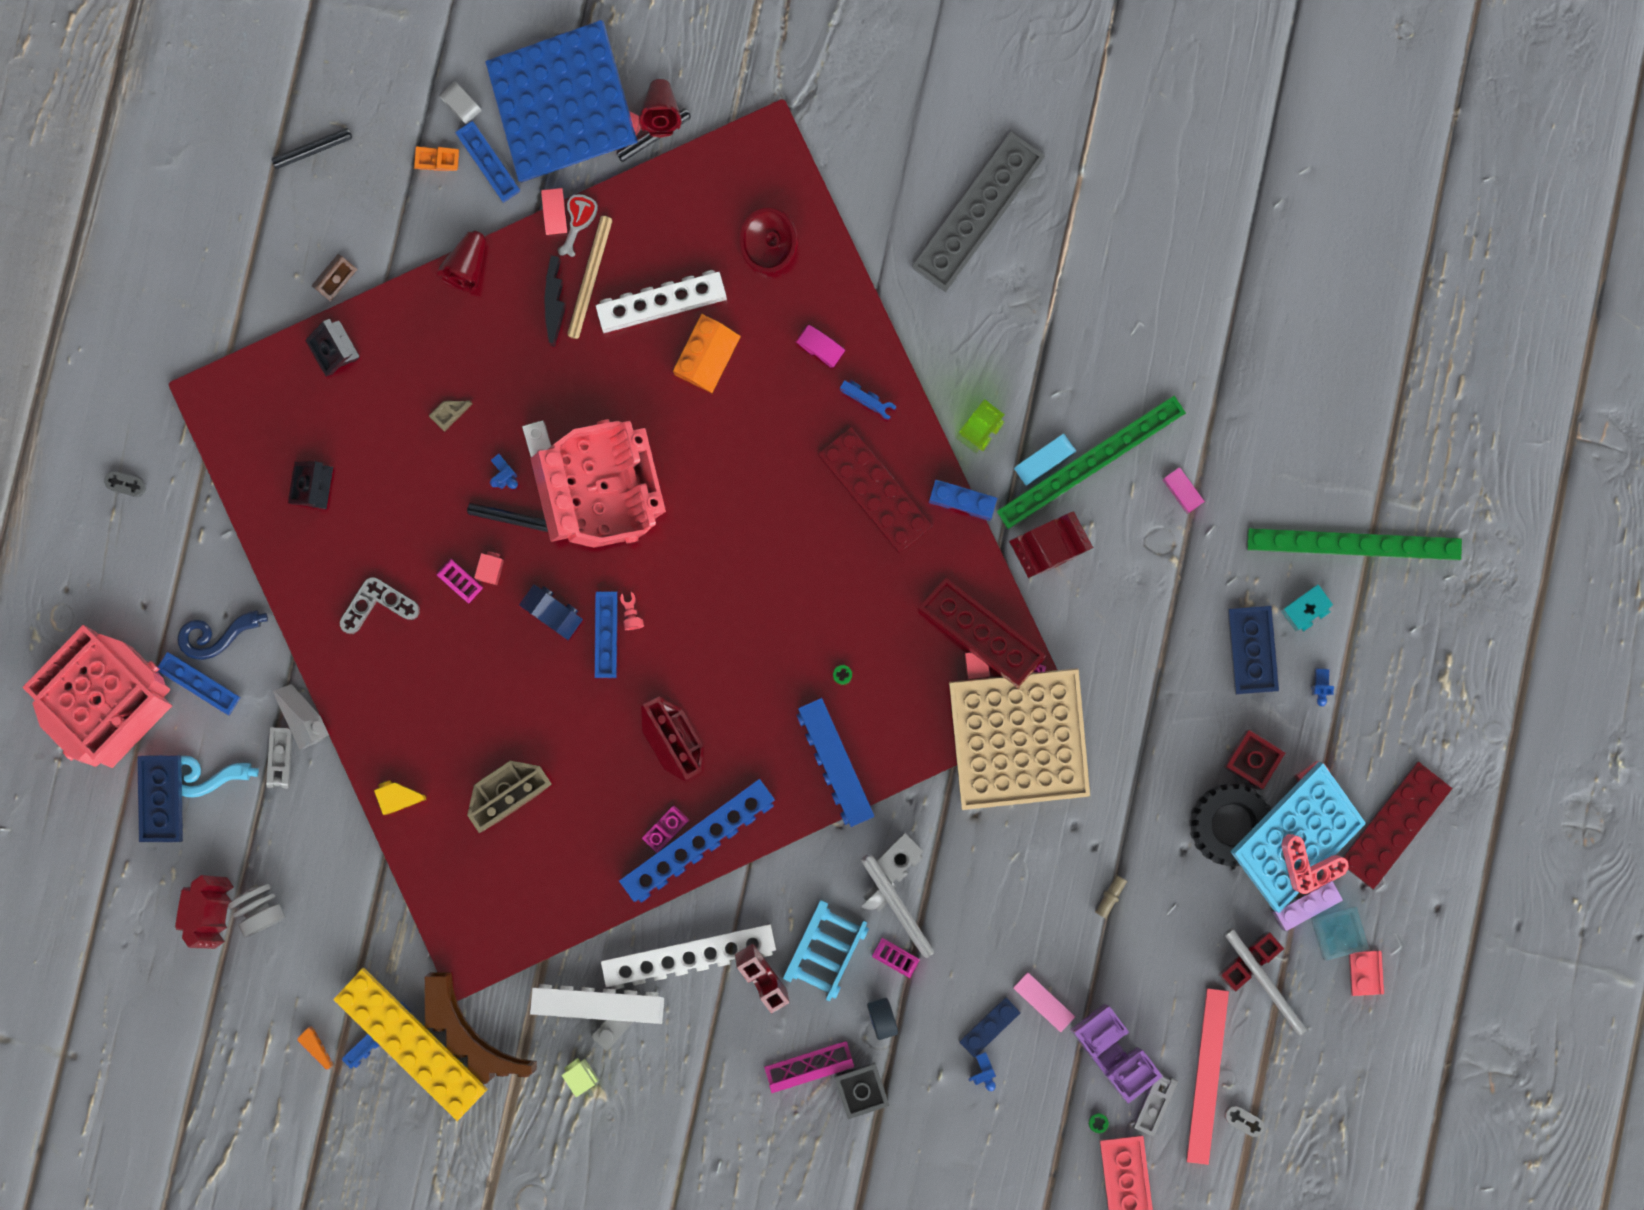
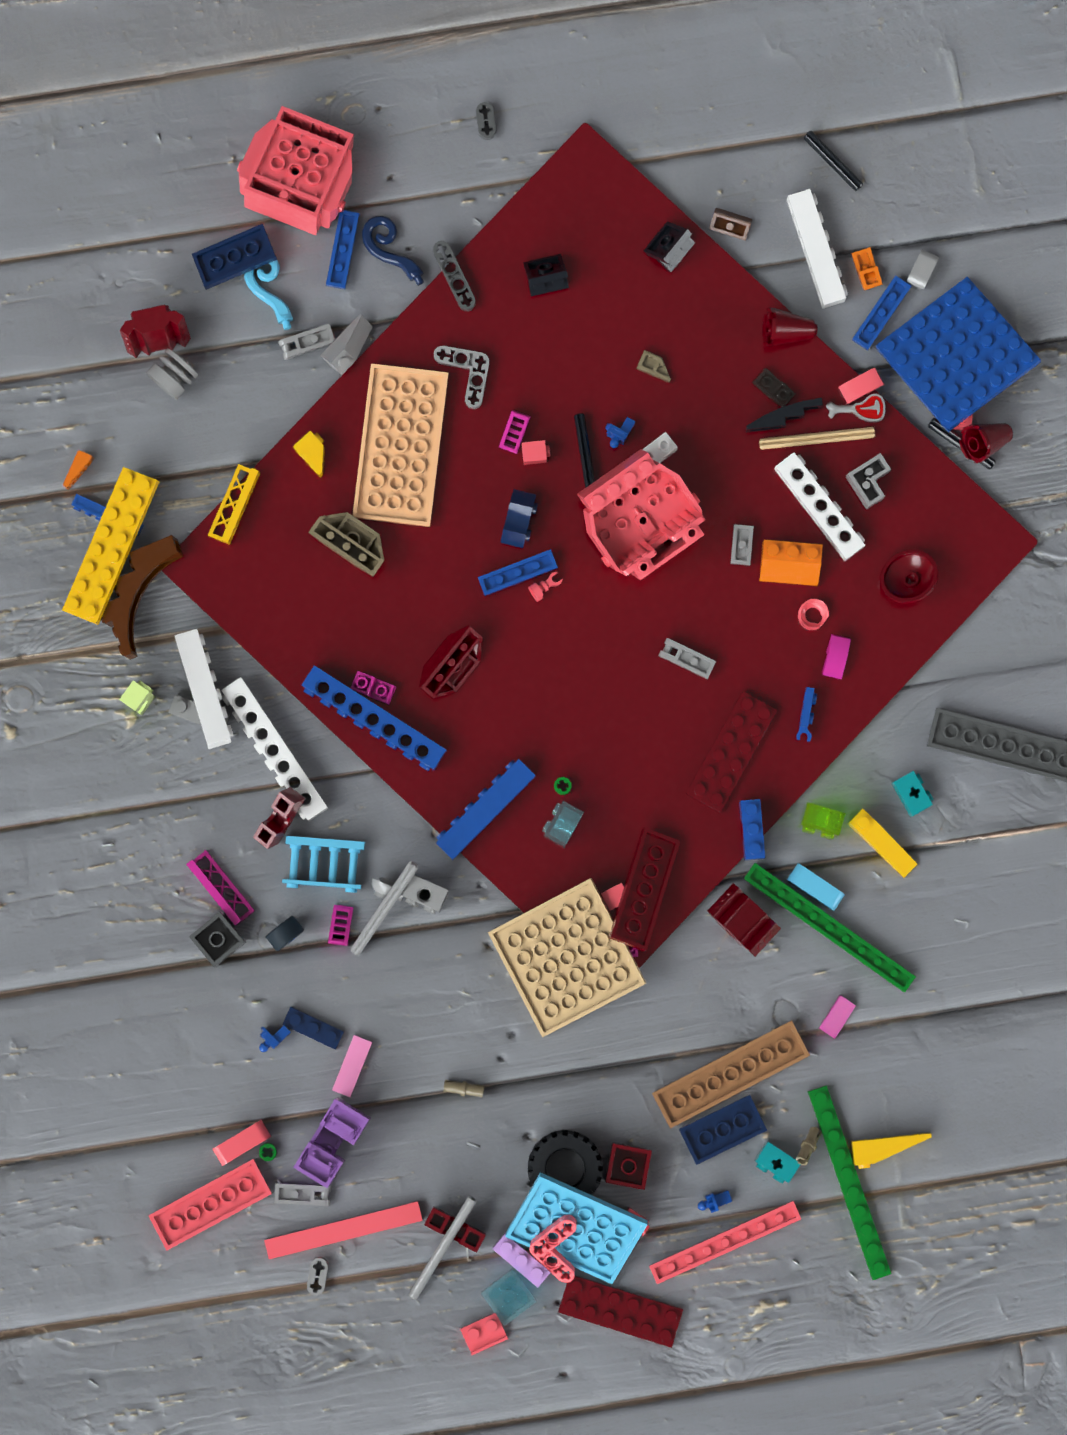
camera: 70 degrees right, 0 degrees up
none -> yellow fence [208,464,260,545]
none -> coral beam [212,1119,272,1166]
none -> light nougat plate [353,364,449,527]
none -> dark grey beam [433,241,476,312]
none -> clear light blue brick [542,801,584,848]
none -> coral plate [649,1201,801,1284]
none -> medium nougat plate [652,1020,810,1129]
none -> light grey plate [658,638,716,679]
none -> light grey plate [730,524,754,566]
none -> clear smoke slope [751,368,796,407]
none -> white brick [787,189,848,309]
none -> dark tan pin [796,1127,822,1165]
none -> coral piece [798,599,829,630]
none -> light grey brick [846,453,891,510]
none -> yellow slope [847,809,917,878]
none -> yellow slope [851,1133,932,1169]
none -> teal brick [891,771,933,817]

